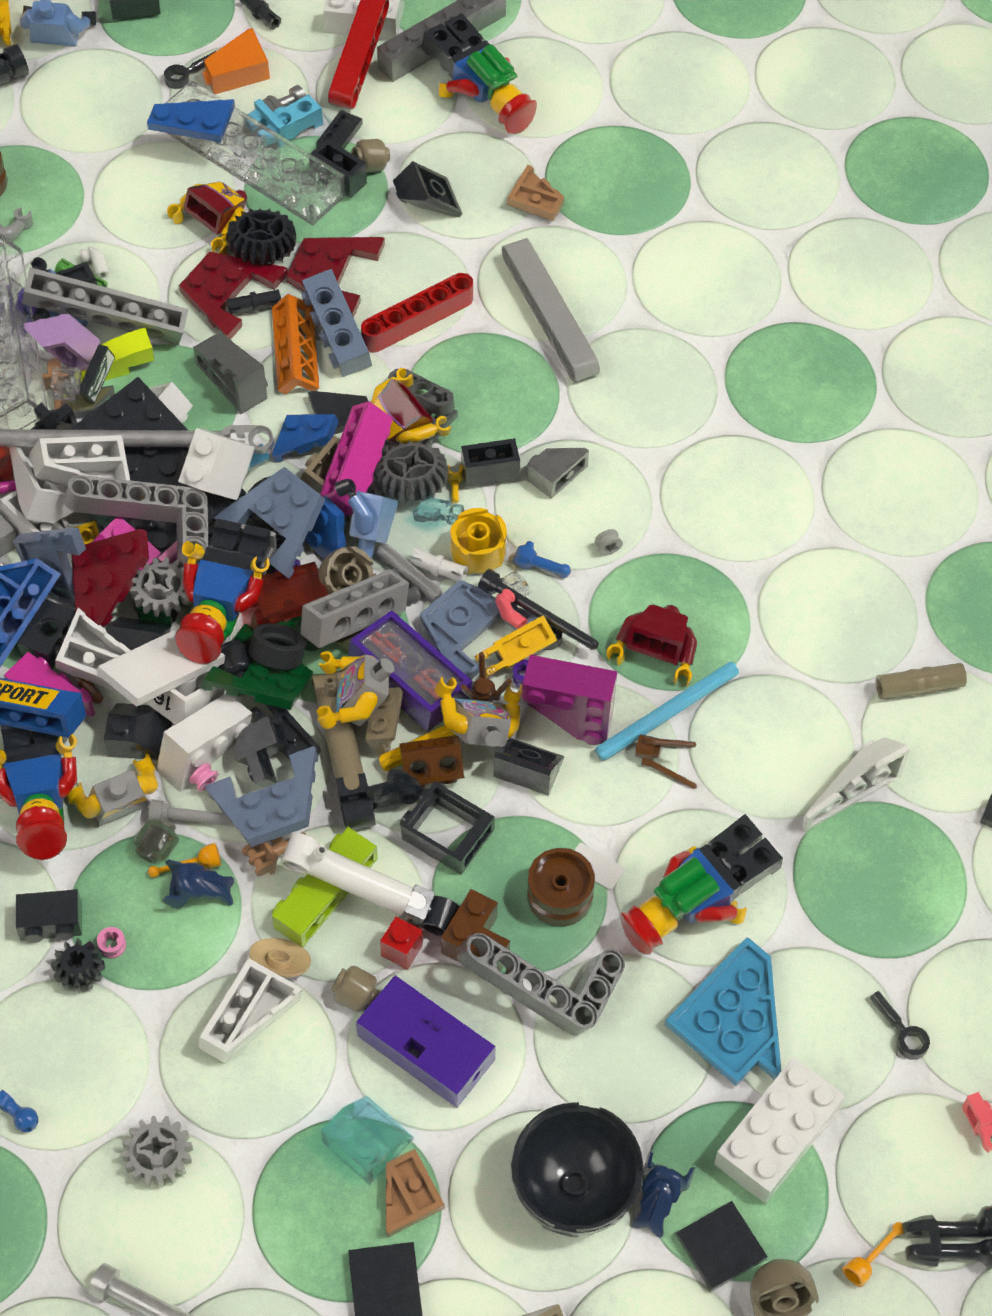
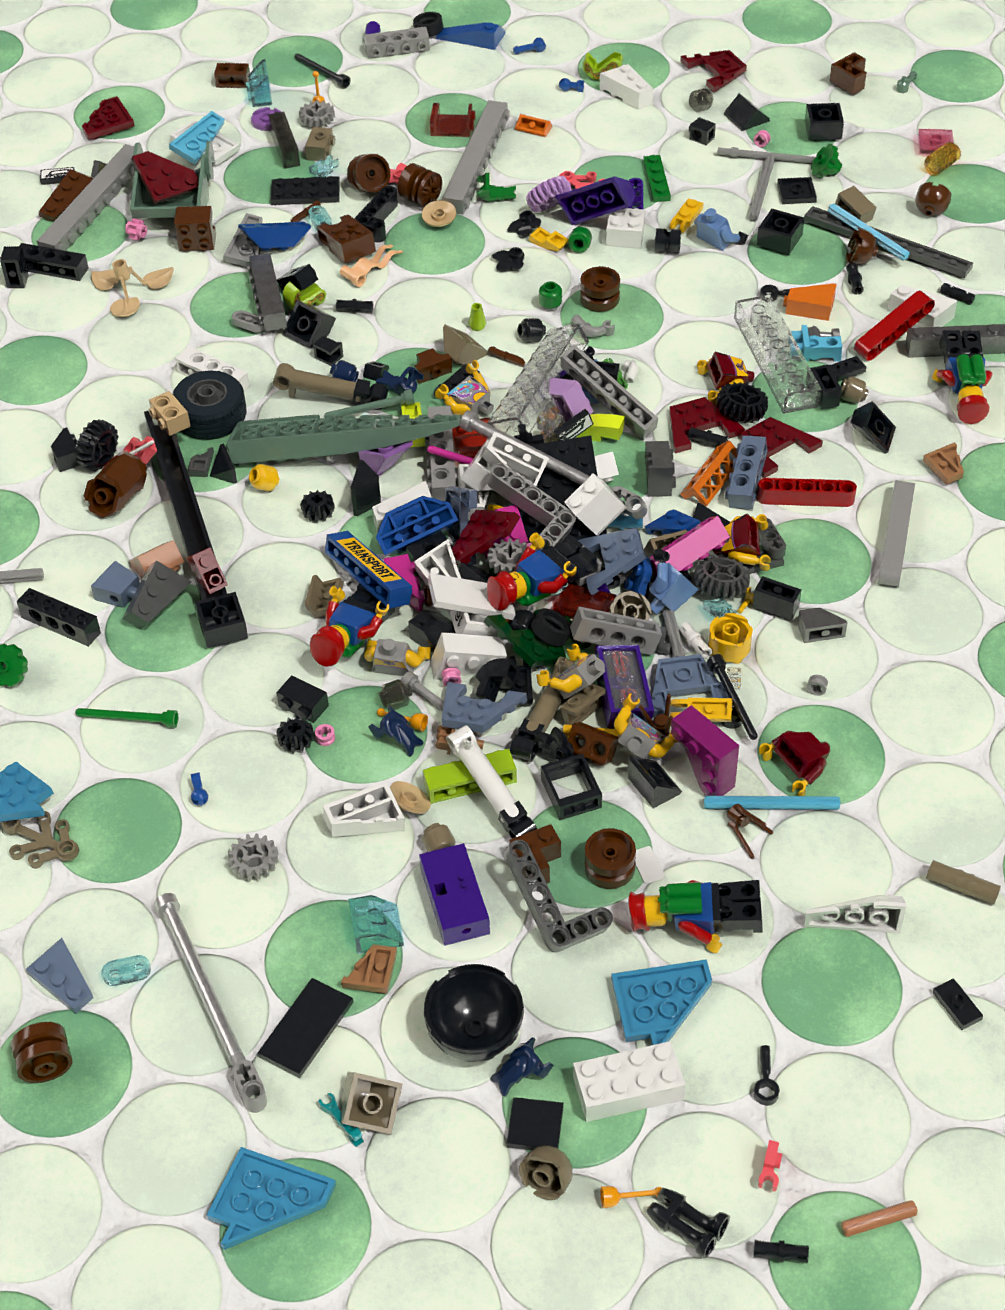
camera: 40 degrees right, 10 degrees down
blue wing [147,99,235,143] -> none
red brick [380,916,423,970] -> none
coral arm [495,589,528,629] -> none
blue piece [513,541,571,578] -> none

